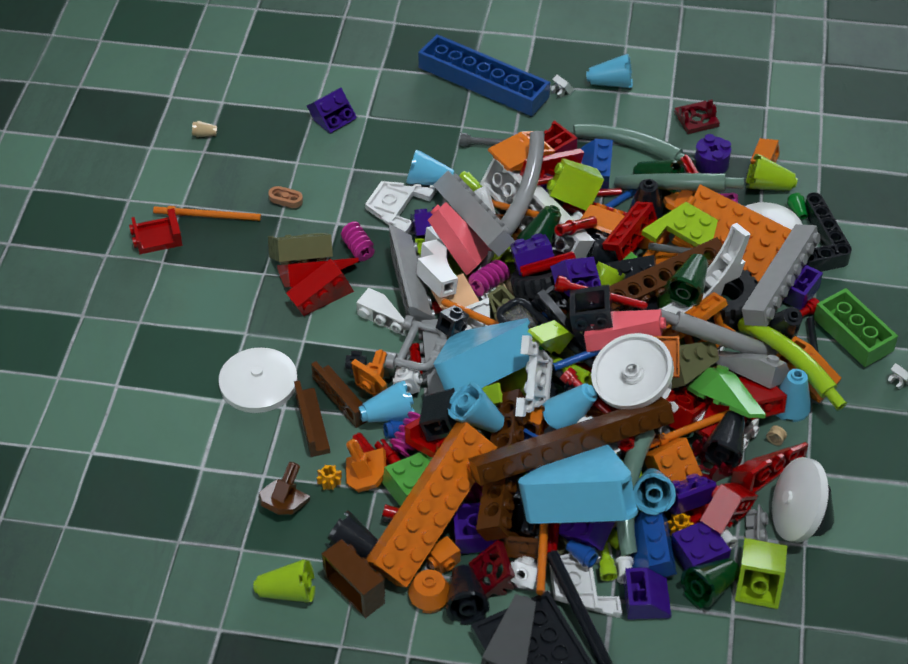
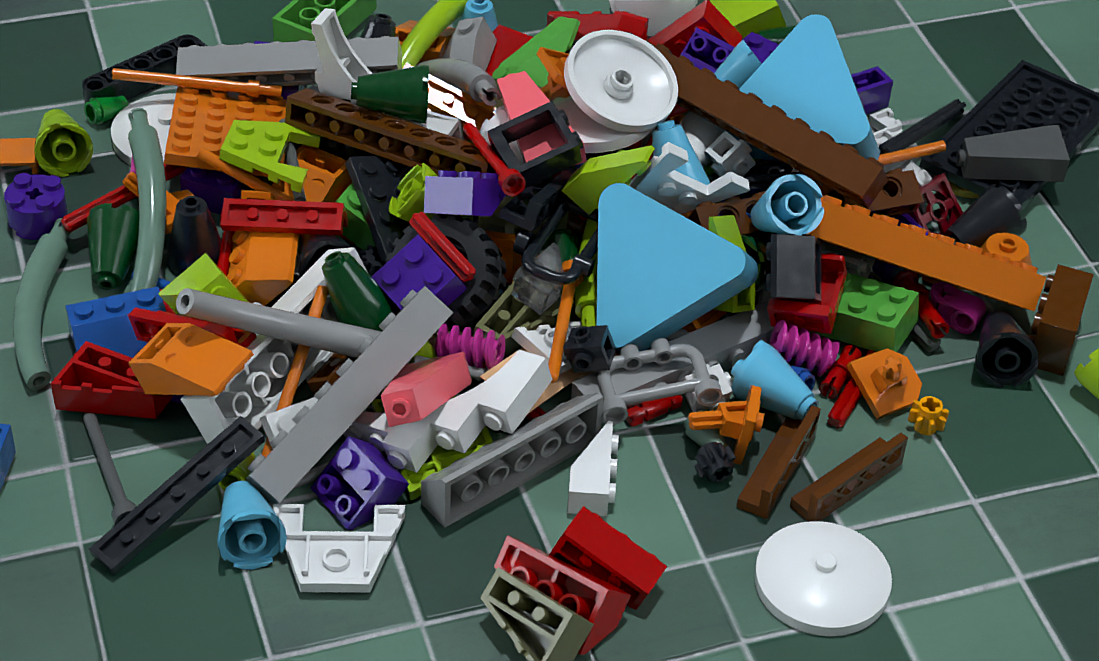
camera: 120 degrees left, 5 degrees down
reddish brown piece [258,462,310,514] -> none
dark pink piece [341,221,375,261] -> none
red pin [555,216,597,236] -> none
none -> black plate [89,416,265,575]
none -> orange bar [112,68,282,97]

